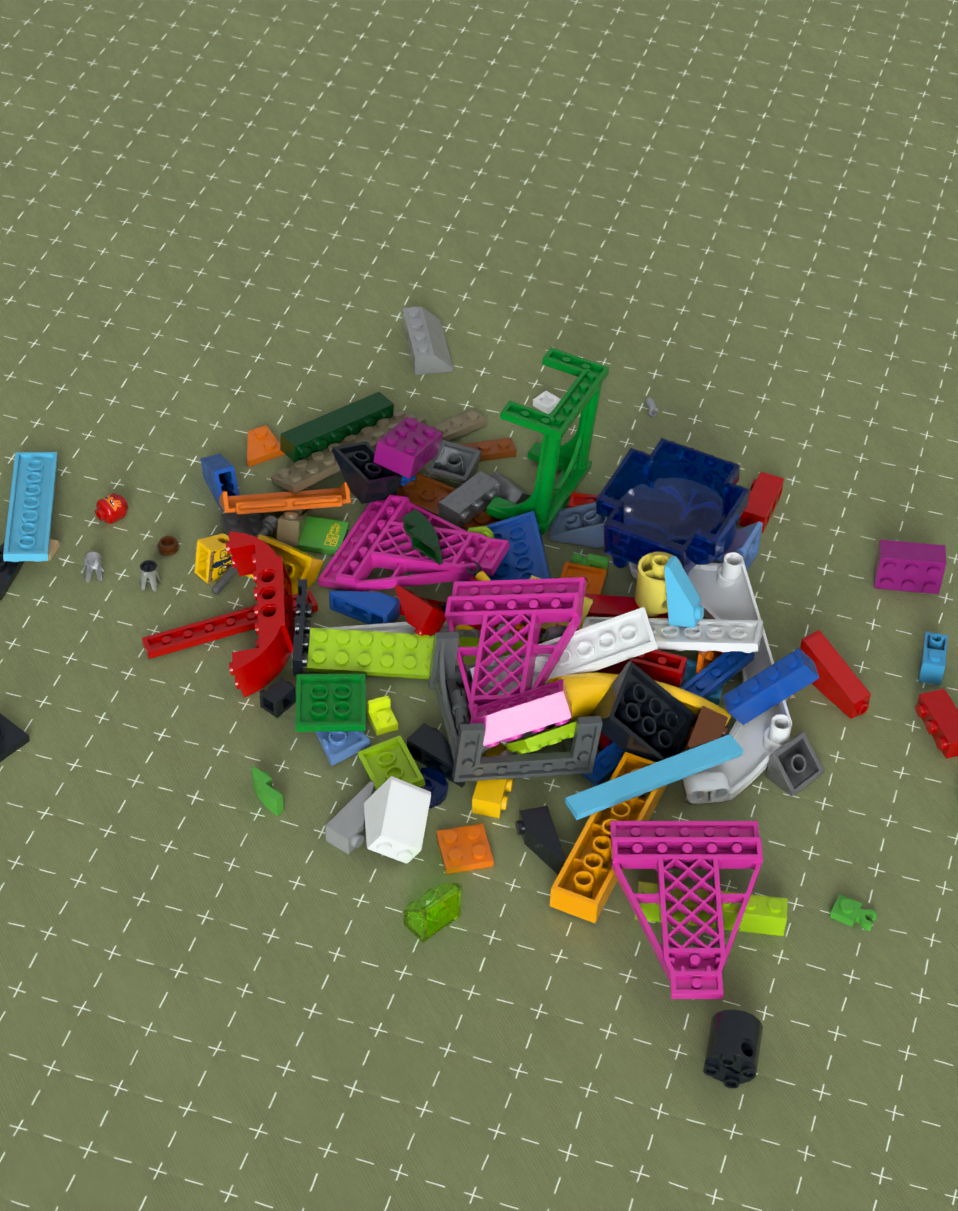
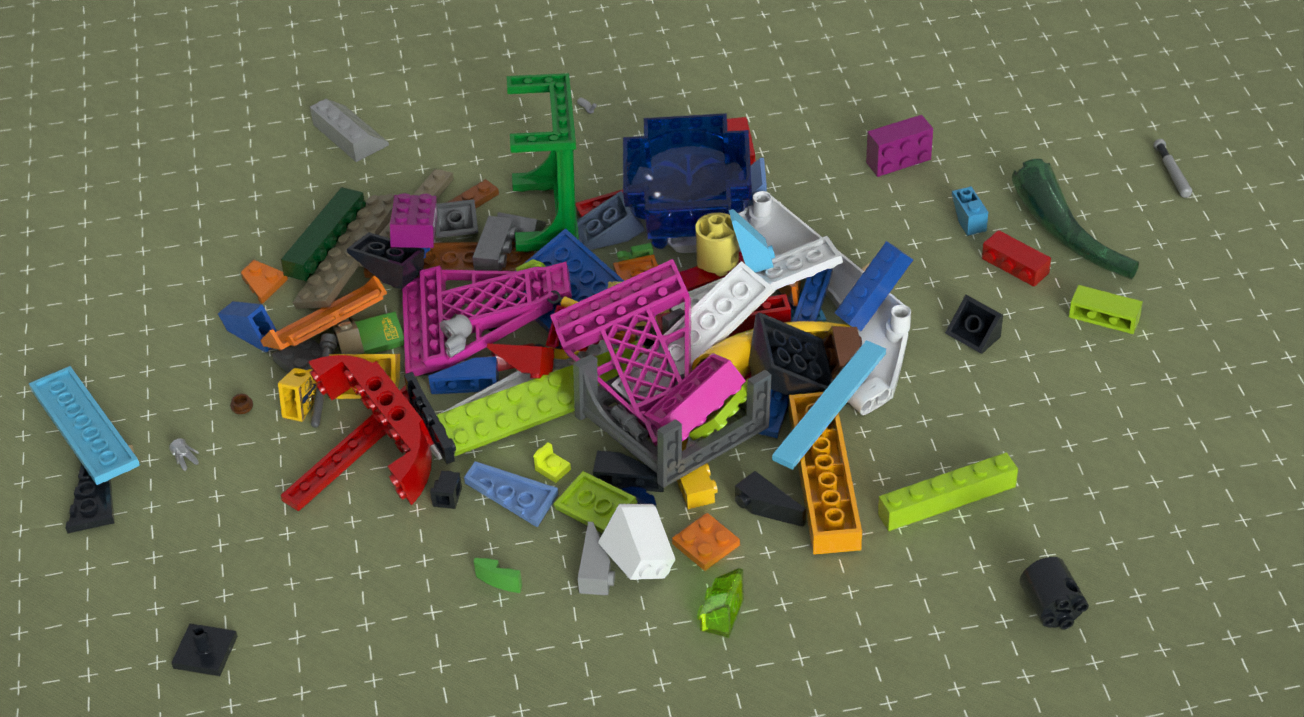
camera: 25 degrees left, 0 degrees up
red head [95,493,128,524] -> none
flat silver piece [140,560,162,592] -> none
green plate [295,673,366,732] -> none
dark green slope [402,509,443,565] -> none
white tile [533,391,561,414] -> none
dark pink wing [610,821,763,999] -> none
flat silver slope [766,732,824,796] -> none
red slope [800,630,871,719] -> none
bright green plate [830,894,878,931] -> none
none -> light grey piece [440,314,472,358]
none -> black slope [945,294,1003,354]

